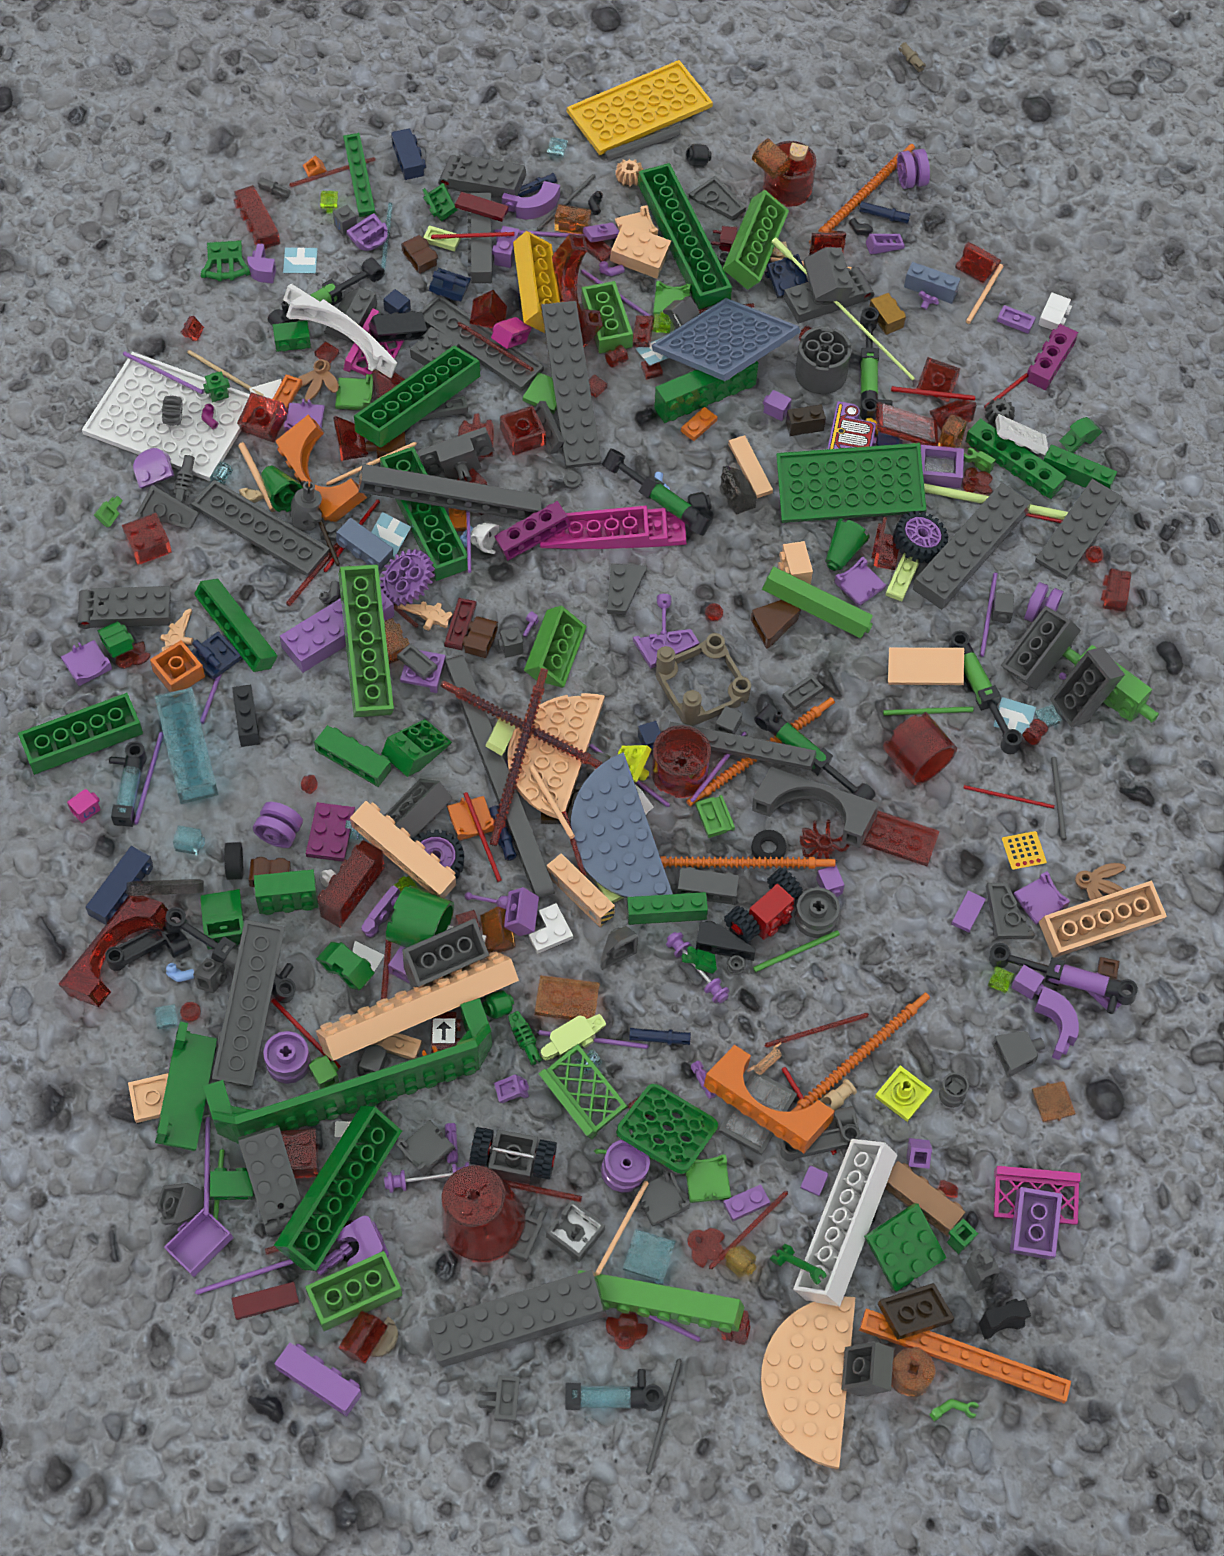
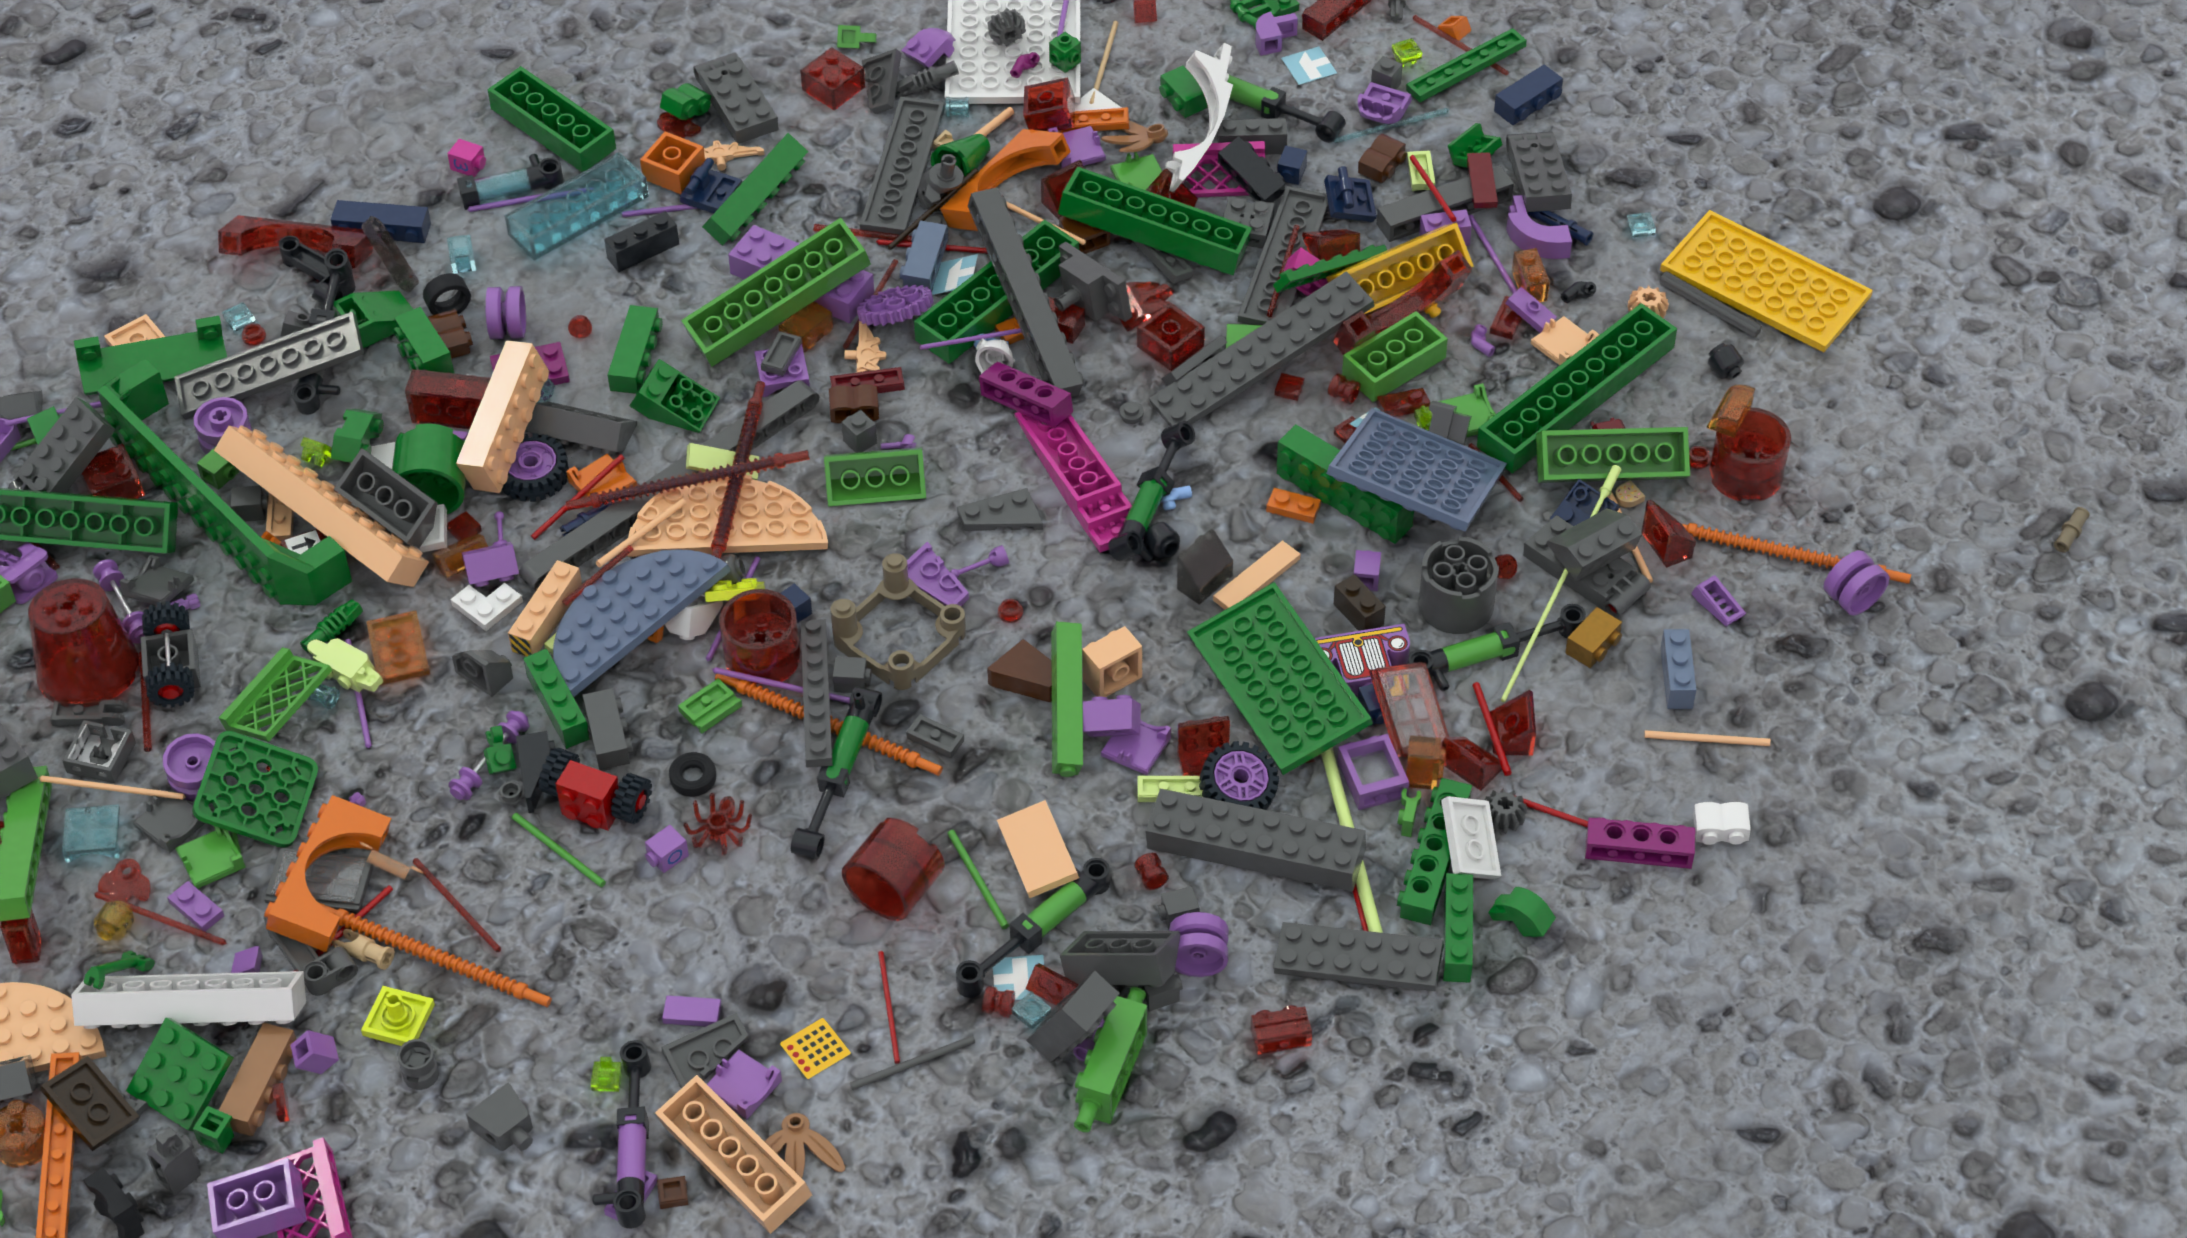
camera: 70 degrees right, 10 degrees down
medium lavender piece [61,640,112,686] -> none
light blue arm [166,963,194,982] -> none
red axle [271,998,341,1070] -> none
clear red tile [314,341,339,363] -> none
green head [483,990,514,1019] -> none
medium lavender bracket [494,1074,529,1104] -> none
dark grey axle [537,174,595,231] -> none
medium lavender axle [581,269,654,321] -> none
light nougat brick [610,223,671,279] -> none
dark blue pin [629,1027,691,1045] -> none
orange hose [660,856,835,869] -> none
dark grey wing [689,176,746,220] -> none
dark grey arch [752,767,878,848] -> none
tan tile [789,143,808,161] -> none
dark grey wheel [794,887,840,938] -> none
green cone [825,519,870,571] -> none
black arm [849,218,873,235] -> none
dark blue pin [859,201,911,224] -> none
clear red plate [862,811,940,867] -> none
medium lavender plant [919,291,939,310] -> none
clear red bracket [955,242,1001,283] -> none
clear red plate [962,467,993,494] -> none
medium lavender axle [980,572,998,657] -> none
medium lavender plate [997,305,1036,334] -> none
medium lavender brick [1011,965,1045,1000] -> none
clear orange piece [1032,1081,1076,1122] -> none
medium lavender arch [1034,987,1079,1060] -> none
clear red plate [1085,546,1104,563] -> none
none -> clear neon green tile [300,437,332,467]
none -> clear red plate [1025,963,1079,1005]
none -> medium lavender brick [1083,695,1141,737]
none -> clear red wheel [1134,852,1169,890]
none -> green plate [1273,244,1387,293]

